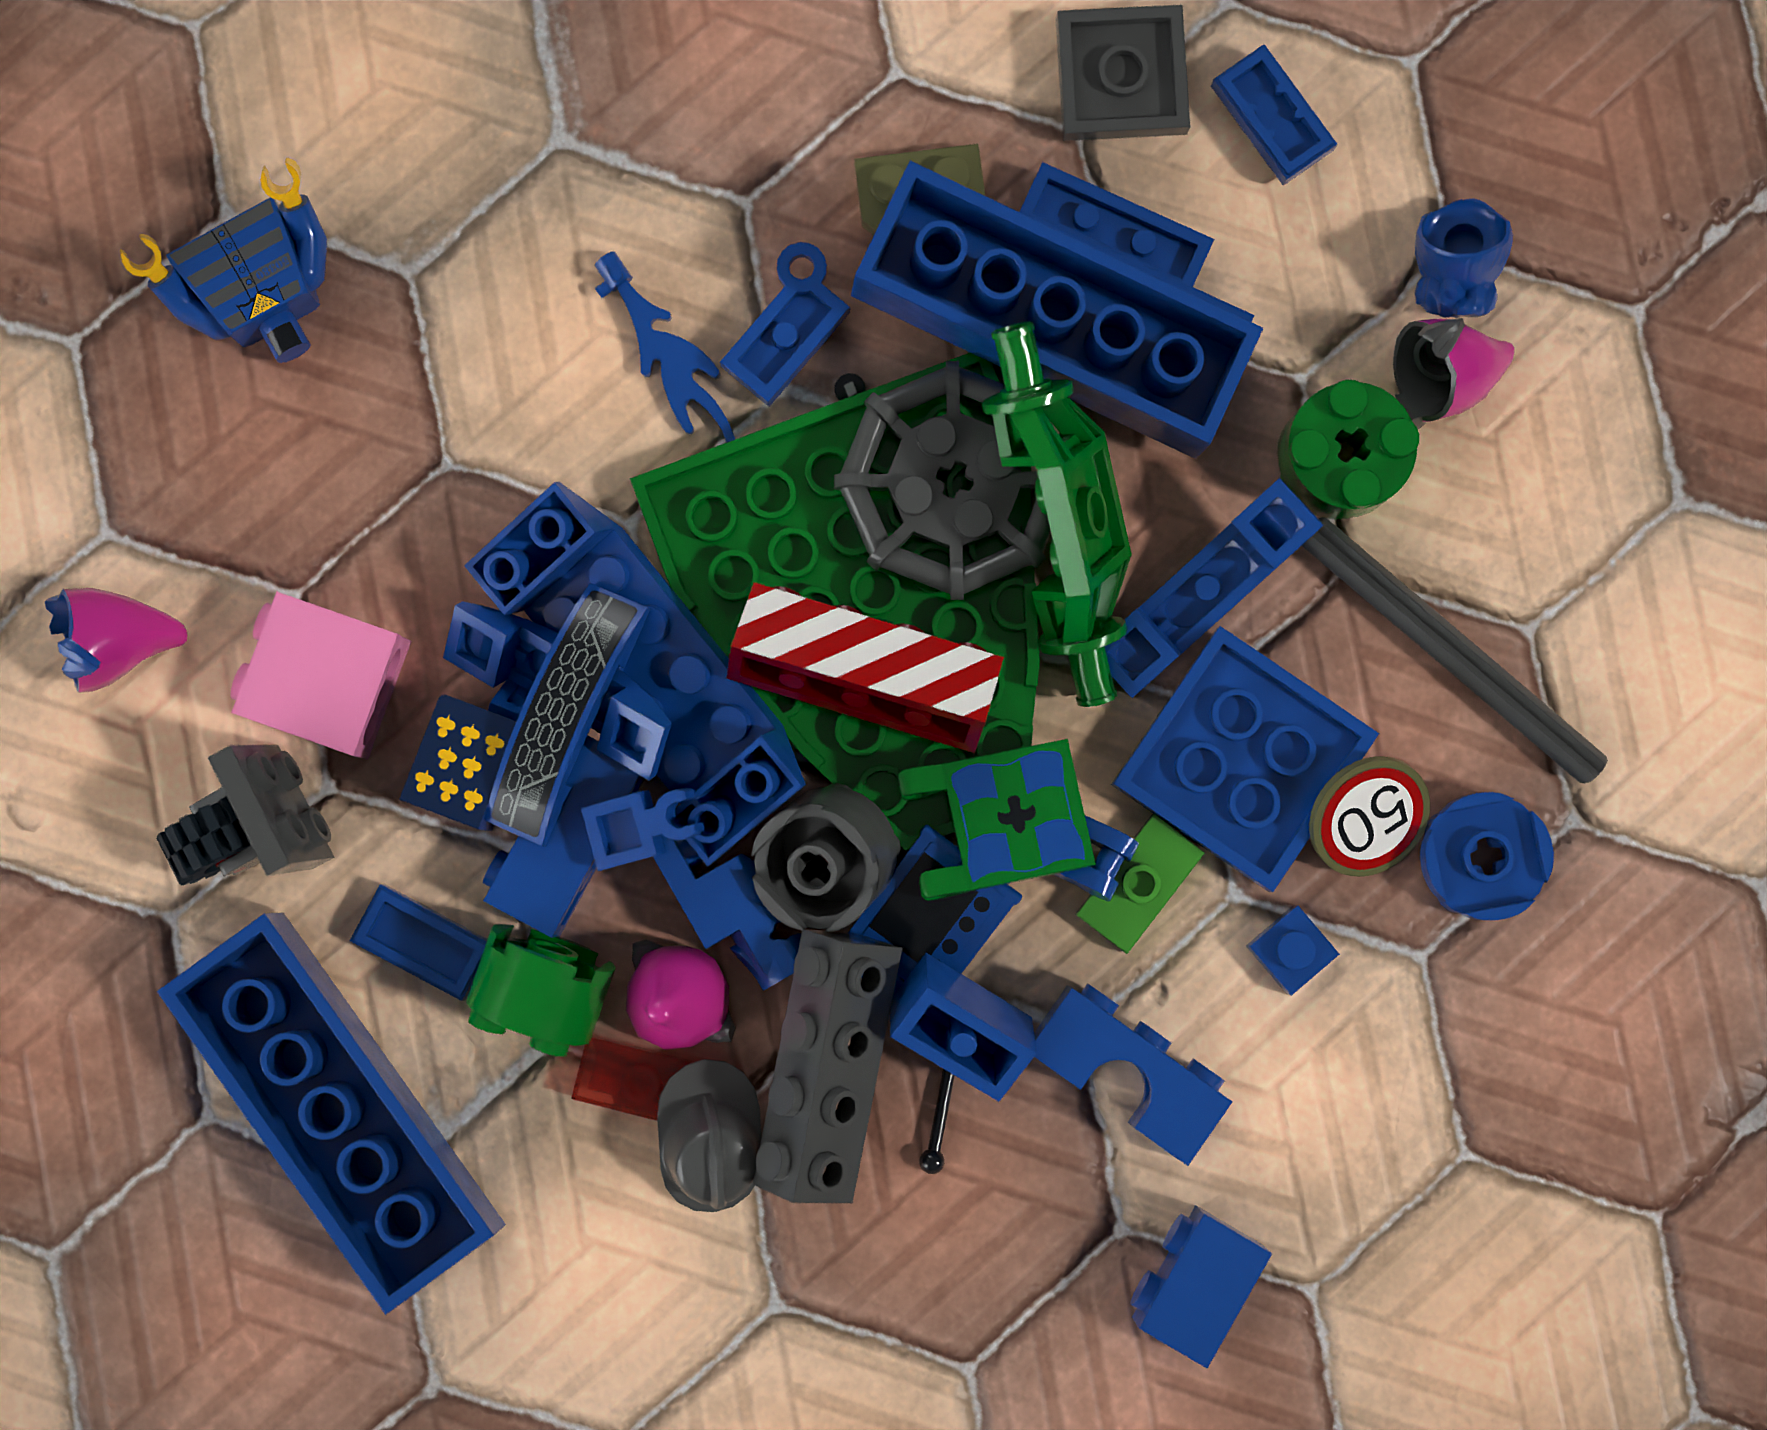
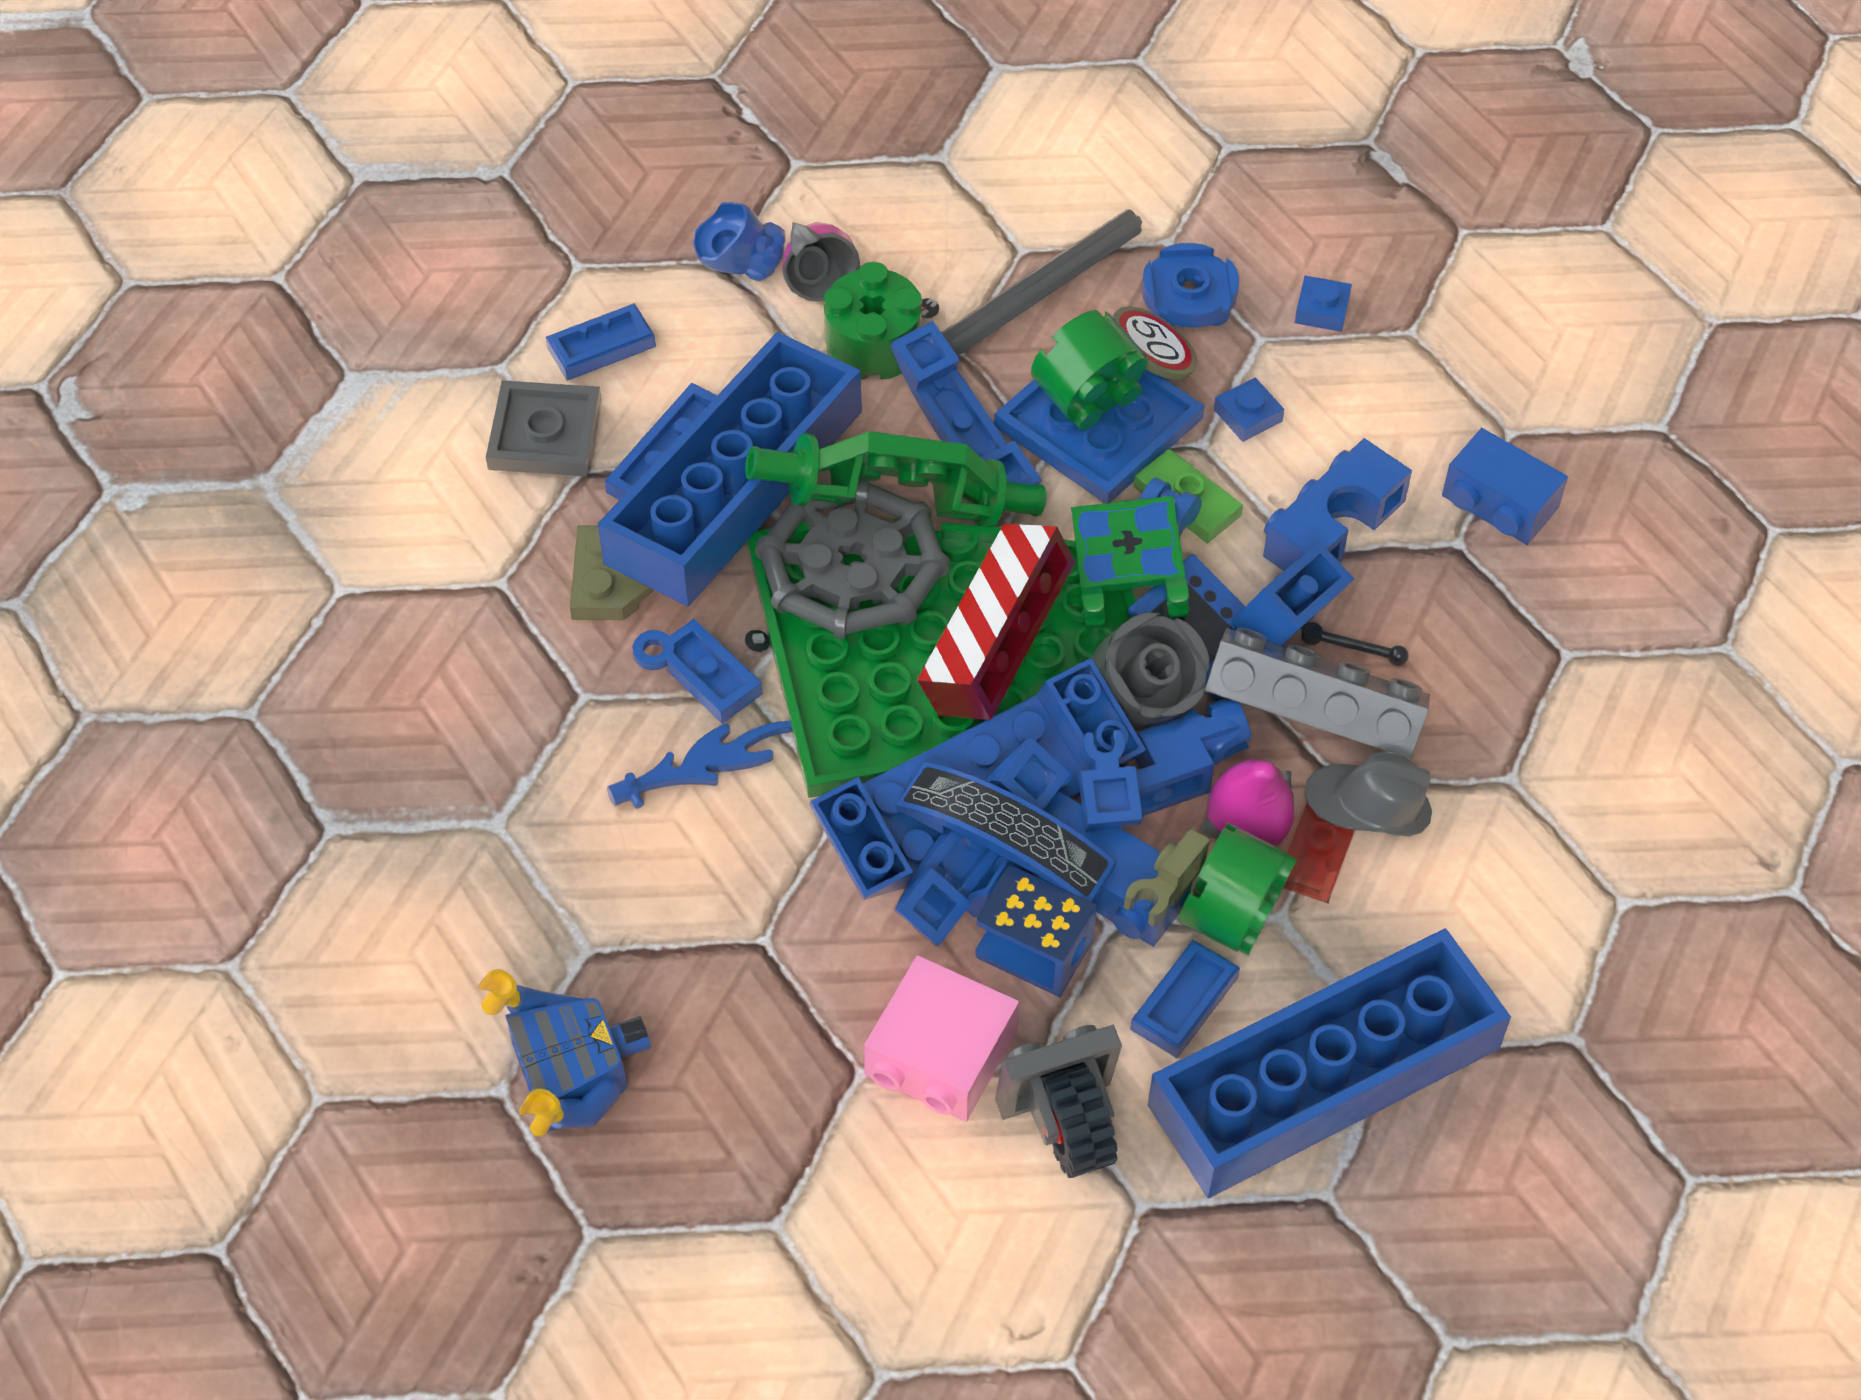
camera: 80 degrees left, 30 degrees down
dark pink hat [45,588,188,693] -> none
none -> black piece [922,298,939,318]
none -> green brick [1031,310,1148,431]
none -> olive plate [1124,828,1210,927]
none -> blue plate [1295,275,1352,332]

